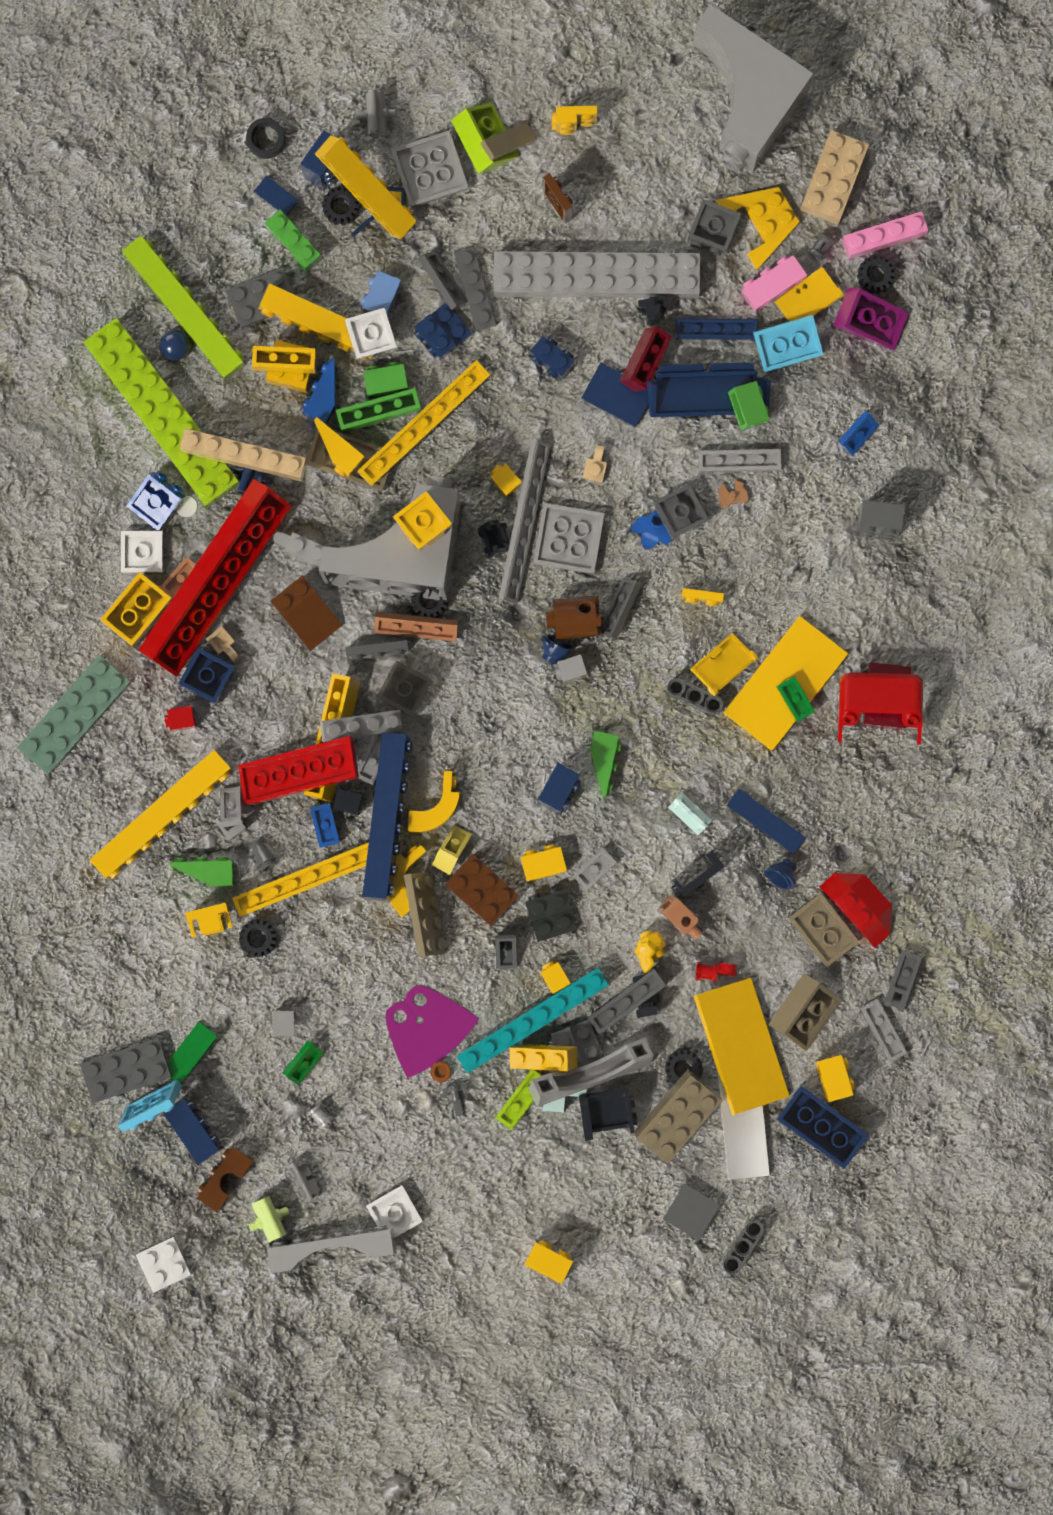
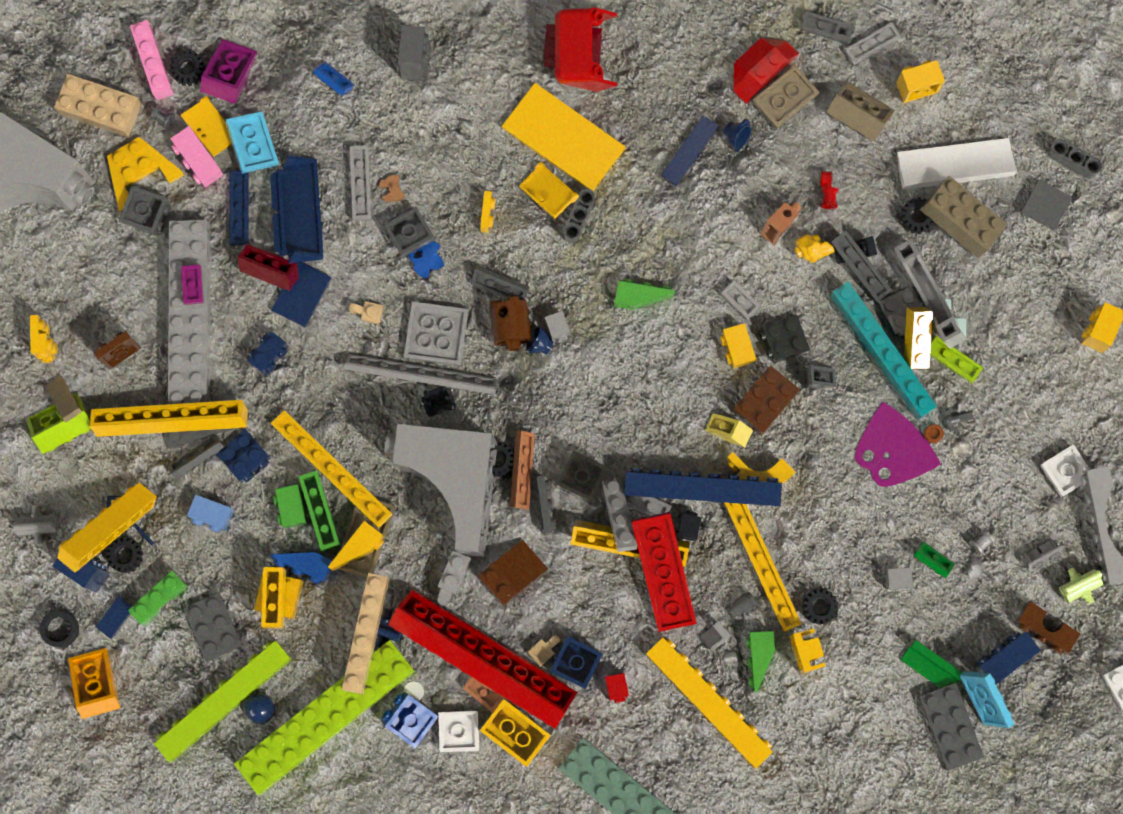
camera: 90 degrees left, 5 degrees down
light grey plate [220,786,243,827] -> none
yellow brick [258,283,373,360] -> none
blue plate [310,803,340,848] -> none
white plate [345,308,397,359] -> none
light grey plate [391,130,469,208] -> none
yellow panel [393,491,452,551] -> none
dark tan plate [404,872,446,957] -> none
yellow arch [408,771,460,833] -> none
yellow brick [490,464,522,498] -> none
dark blue brick [538,763,581,815] -> none
yellow brick [540,961,571,994] -> none
black panel [579,1088,638,1141] -> none
black piece [637,296,668,326] -> none
light aqua hinge [668,792,712,835] -> none
black panel [671,850,725,899] -> none
yellow tile [694,978,790,1115] -> none
bright green piece [728,381,770,431] -> none
dark blue brick [775,1086,869,1169] -> none
green plate [776,676,815,722] -> none
none -> light orange slope [68,648,120,719]
none -> yellow brick [90,400,248,437]
none -> magenta plate [181,265,204,305]

